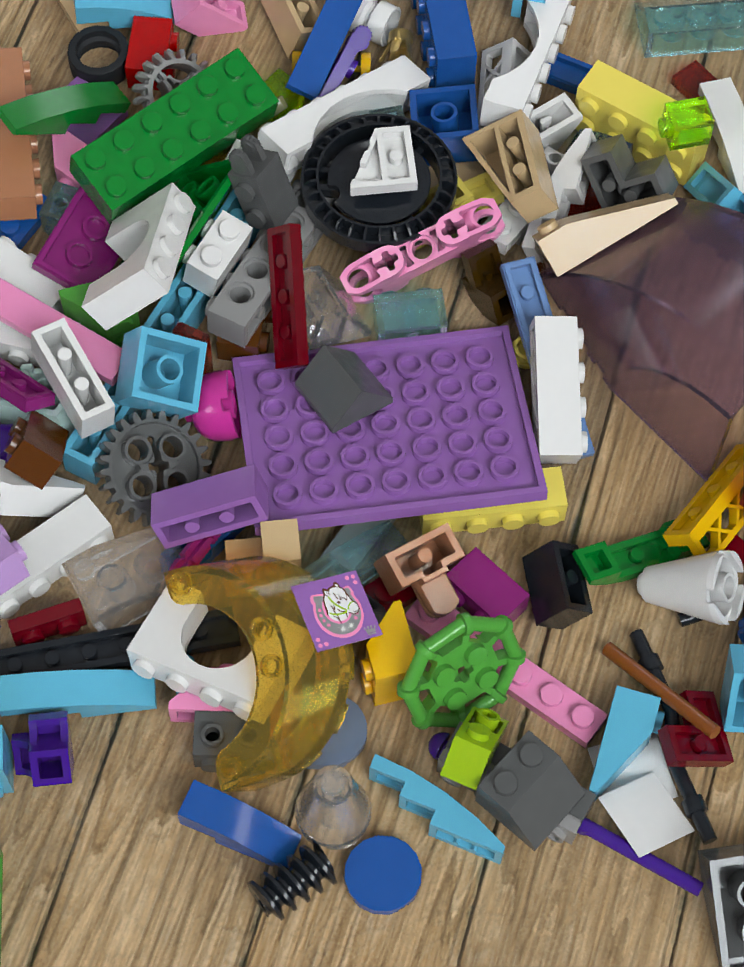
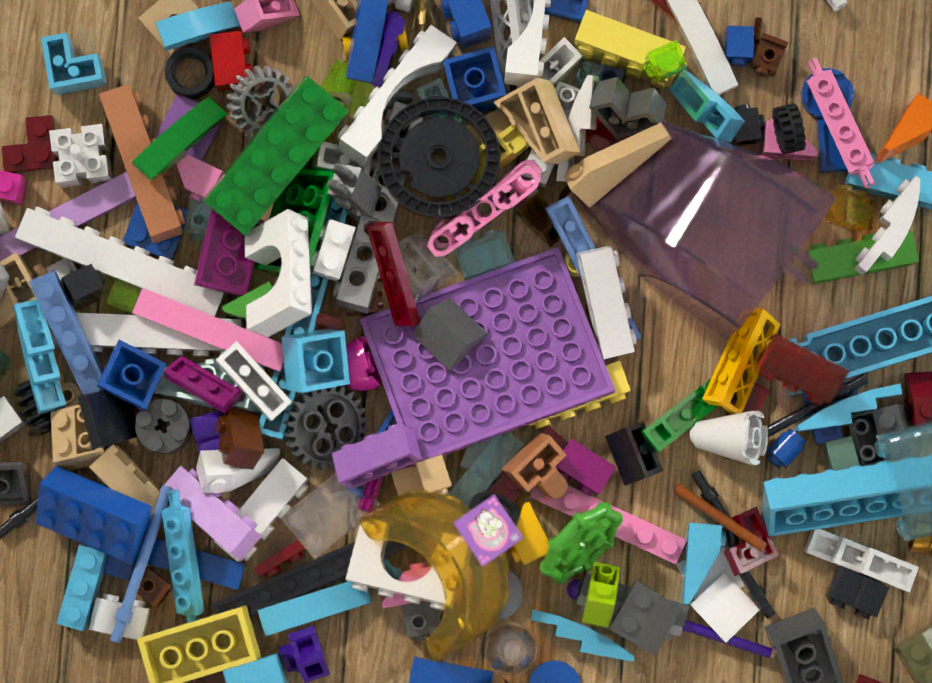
camera: 10 degrees left, 20 degrees up
white wing [350,125,418,196] -> none

